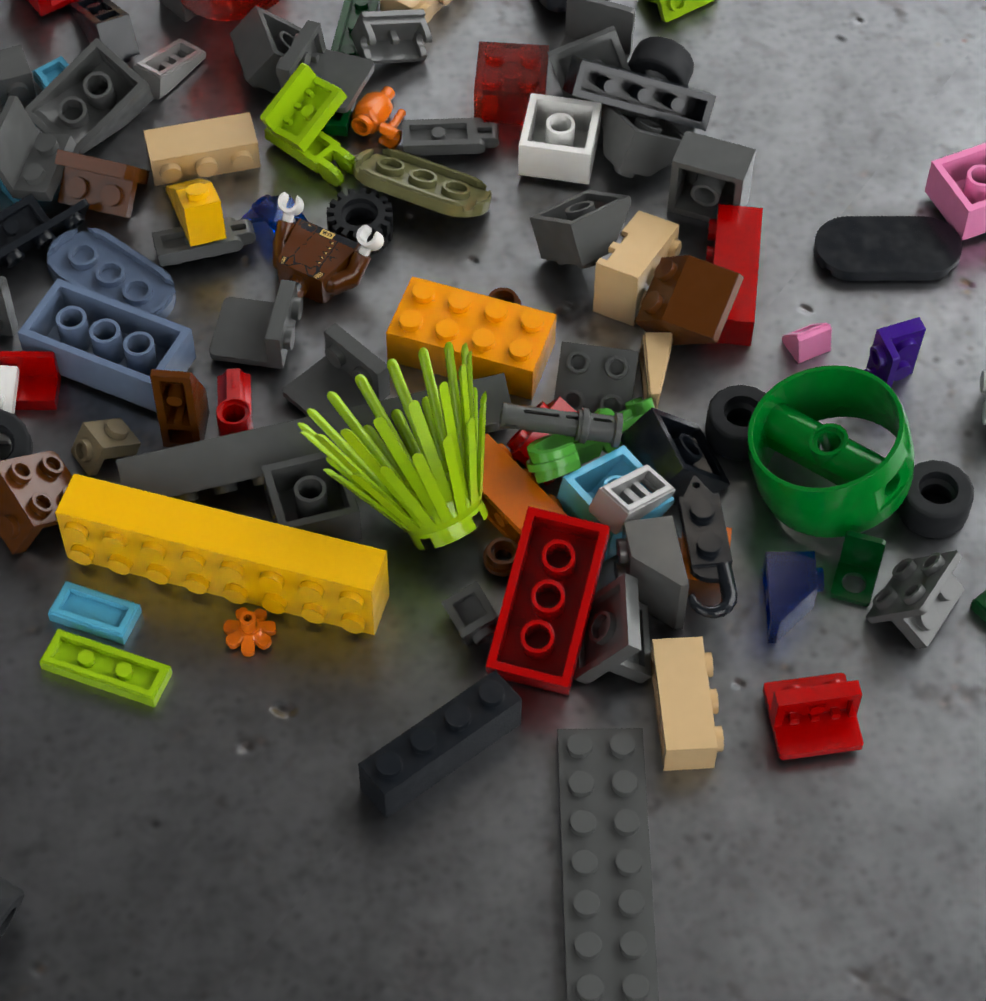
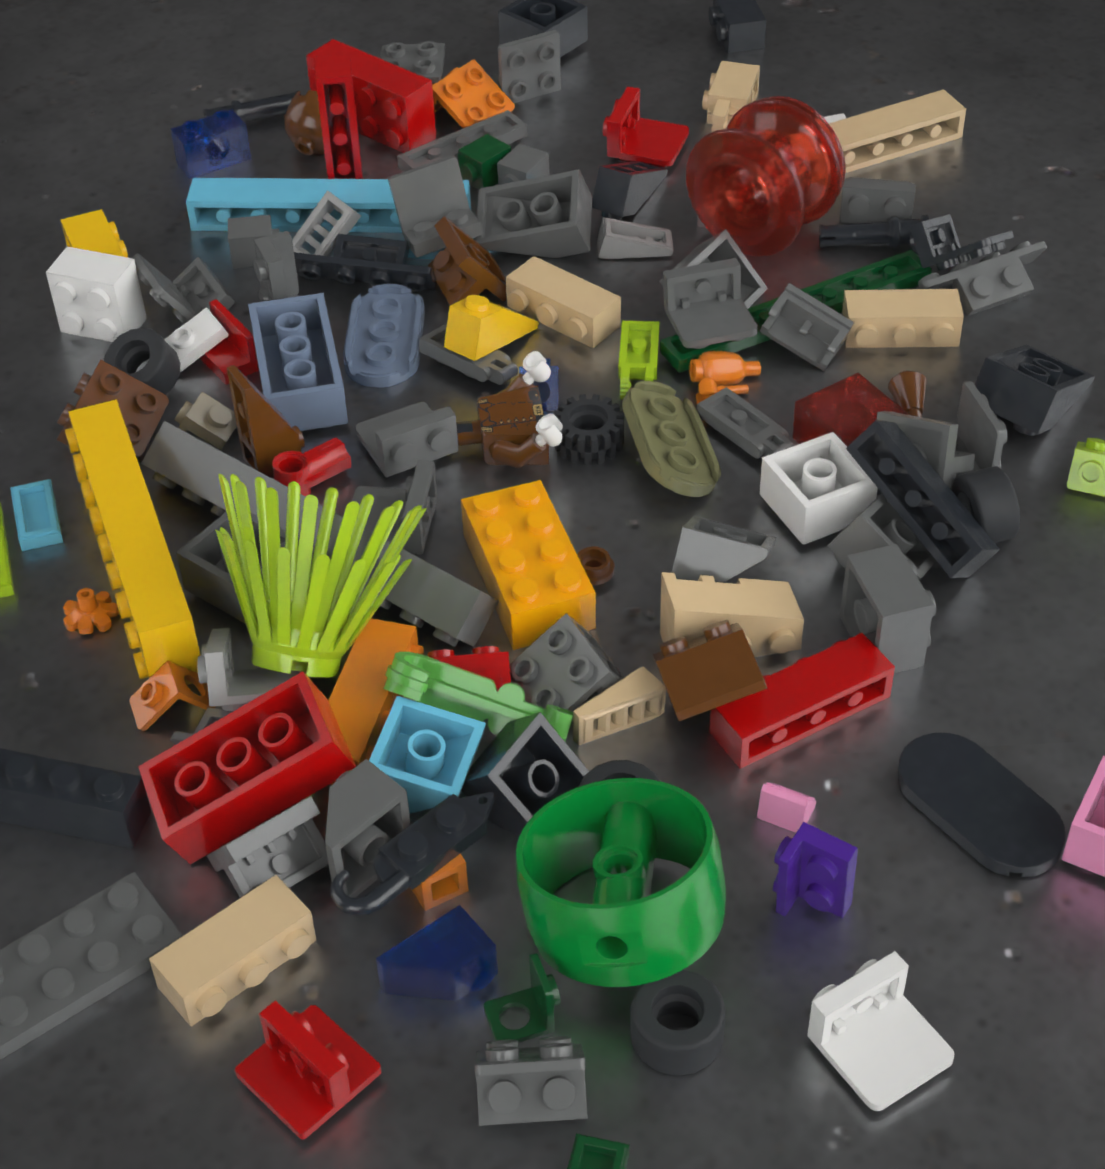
camera: 55 degrees right, 10 degrees down
lime bracket [260,63,347,152] -> none
dark grey pin [499,402,623,448] -> none
light grey slope [589,464,676,534] -> none
none -> orange bracket [129,661,216,731]
none -> light grey bracket [197,628,306,711]
none -> reddish brown cone [888,371,927,417]

